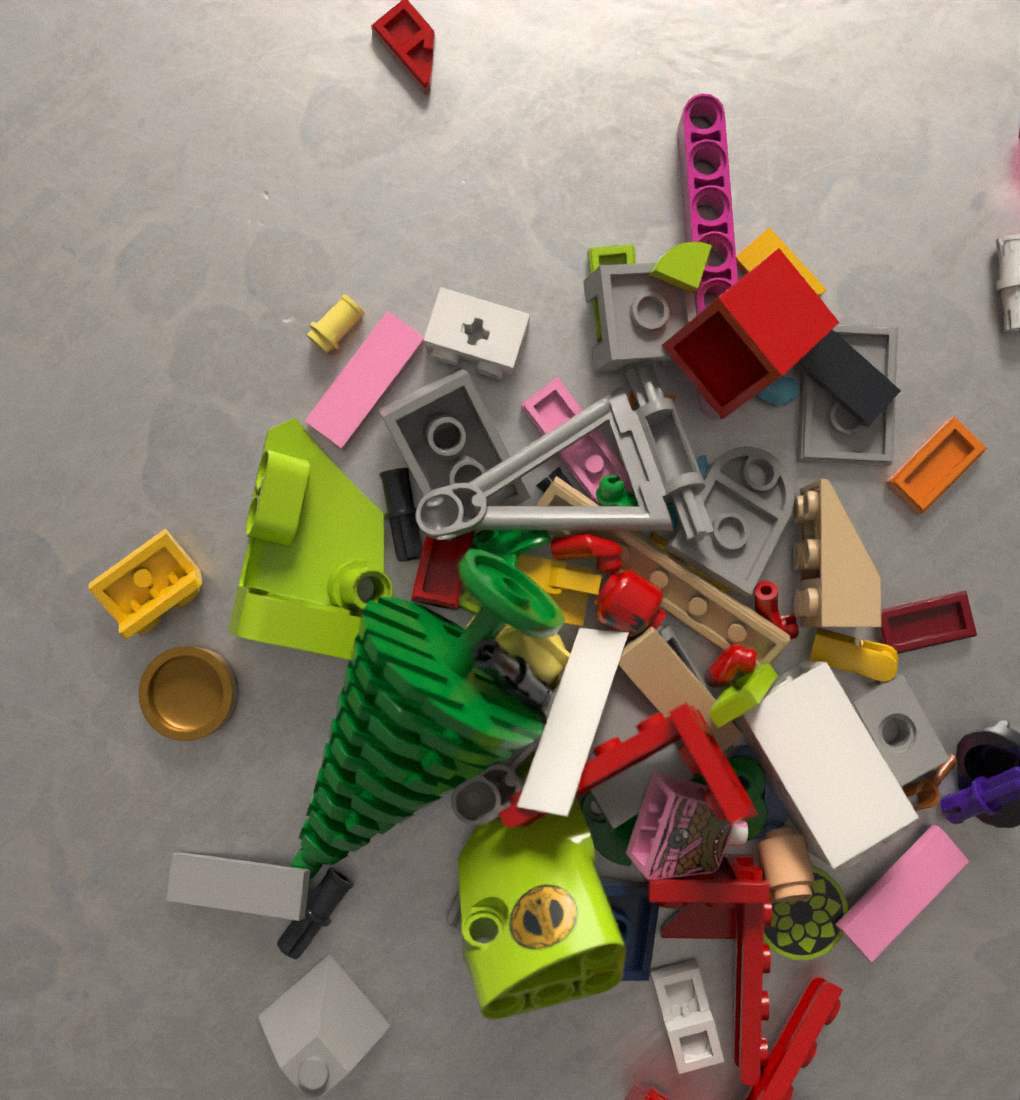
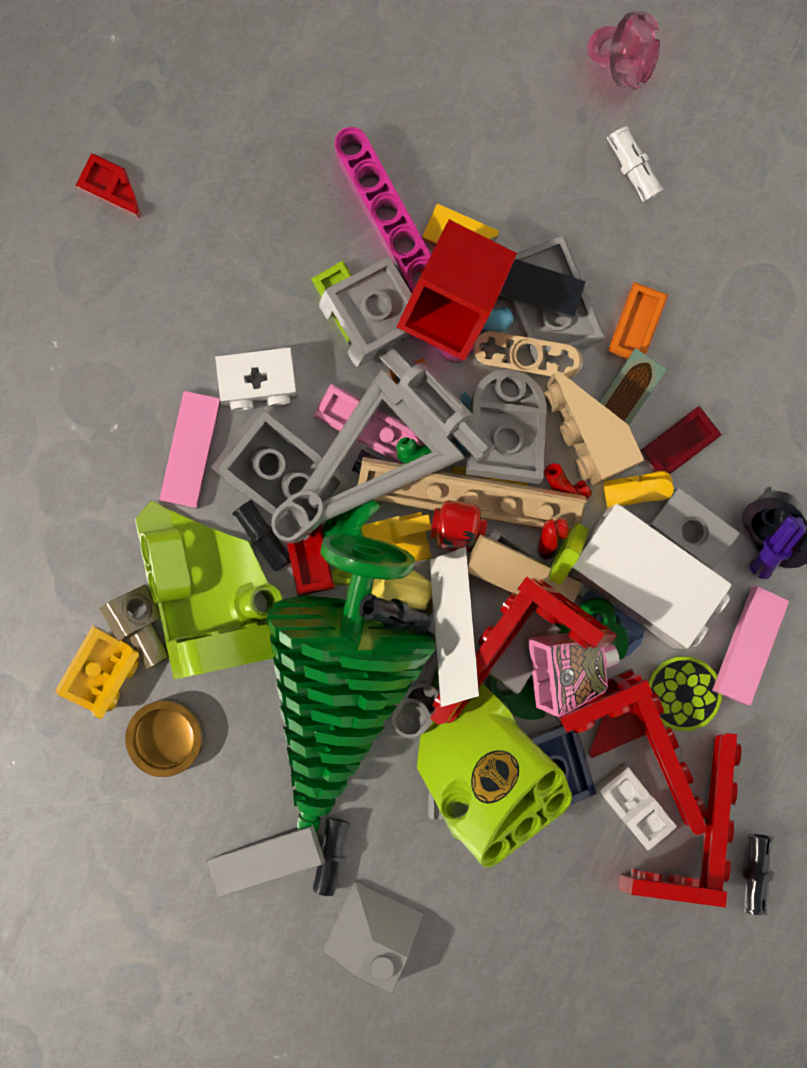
camera: 25 degrees left, 0 degrees up
light yellow pin [306,294,365,354] -> none
red arm [551,534,623,573] -> none
lime tile [649,242,712,293] -> none
light nougat brick [758,828,815,902] -> none
dark orange hand [902,754,957,811] -> none
none -> dark tan piece [99,584,169,670]
none -> tan beam [474,331,583,378]
none -> tile [599,348,667,425]

